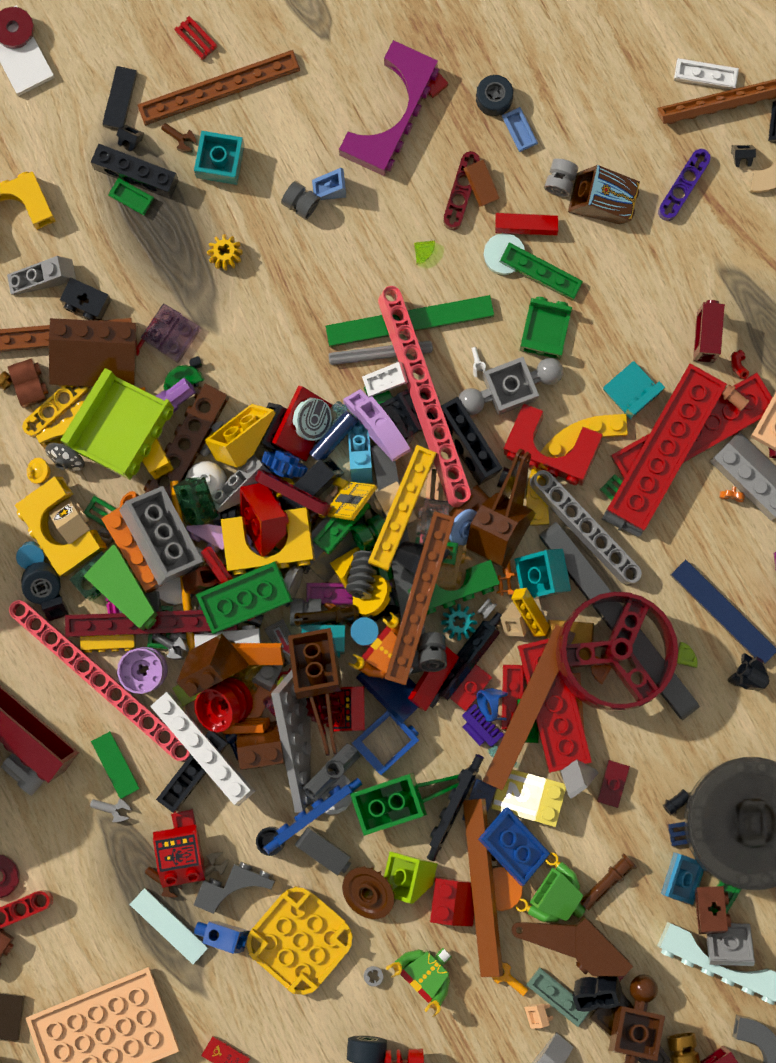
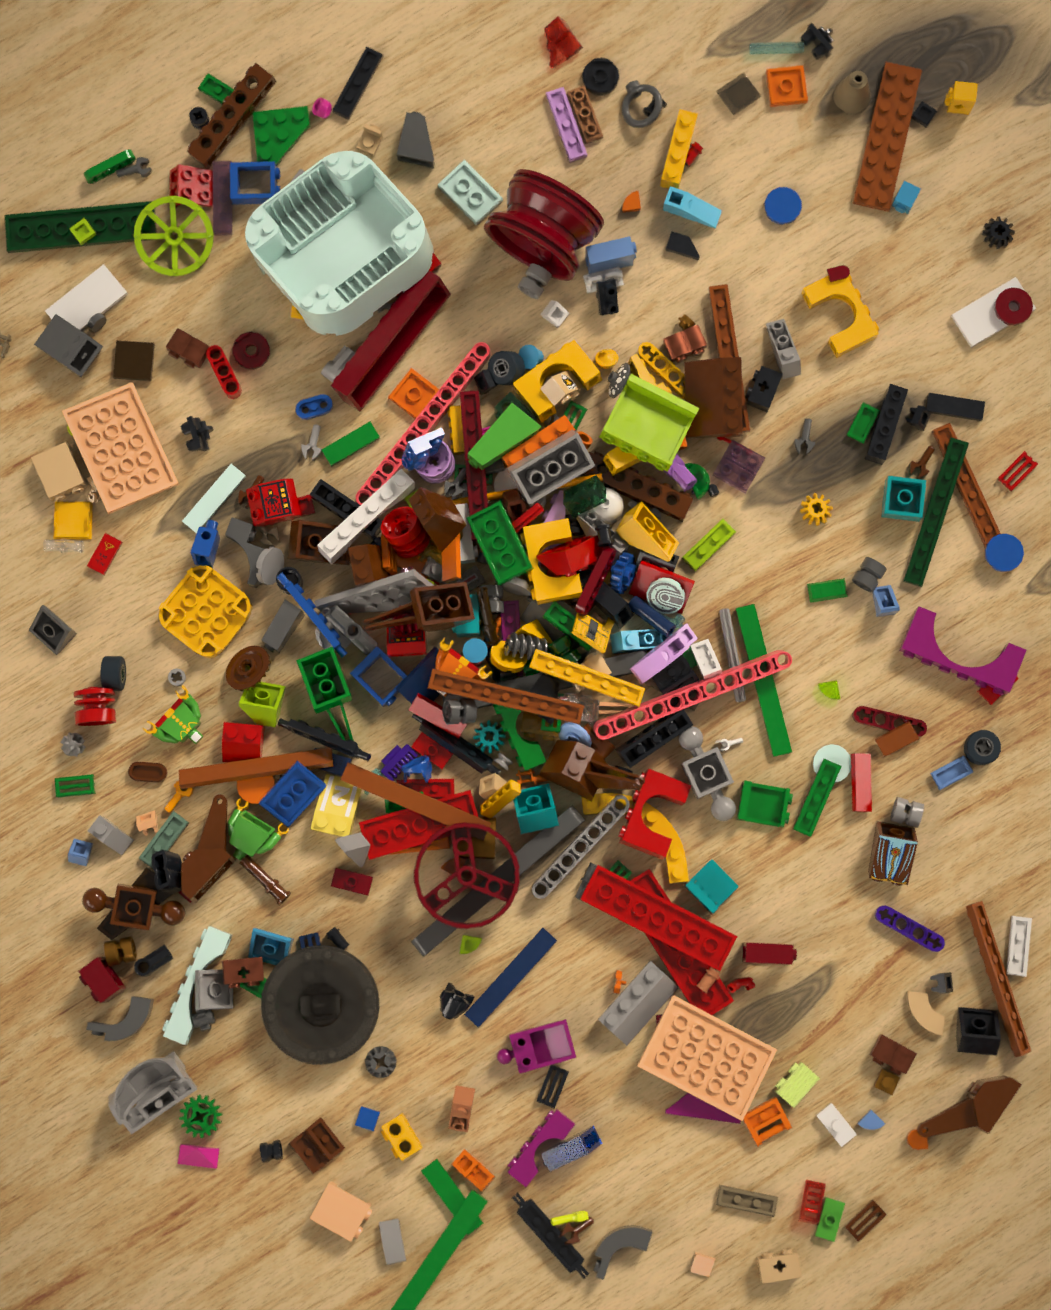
camera: 90 degrees right, 0 degrees up
none -> reddish brown tile [128,762,168,783]
none -> black piece [134,944,174,977]
none -> black hips [181,416,214,452]
none -> dark grey gear [192,1009,215,1031]
none -> light grey tile [256,547,284,585]
none -> reddish brown slope [288,520,351,565]
none -> blue plate [295,394,333,420]
none -> orange tile [388,368,439,419]
none -> blue plate [401,427,445,471]
none -> black bush [595,524,614,547]
none -> lime tile [682,519,736,572]
none -> dark grey bar [794,418,815,455]
none -> green tile [807,578,848,603]
none -> dark green tile [903,437,969,588]
none -> blue tile [985,534,1024,572]

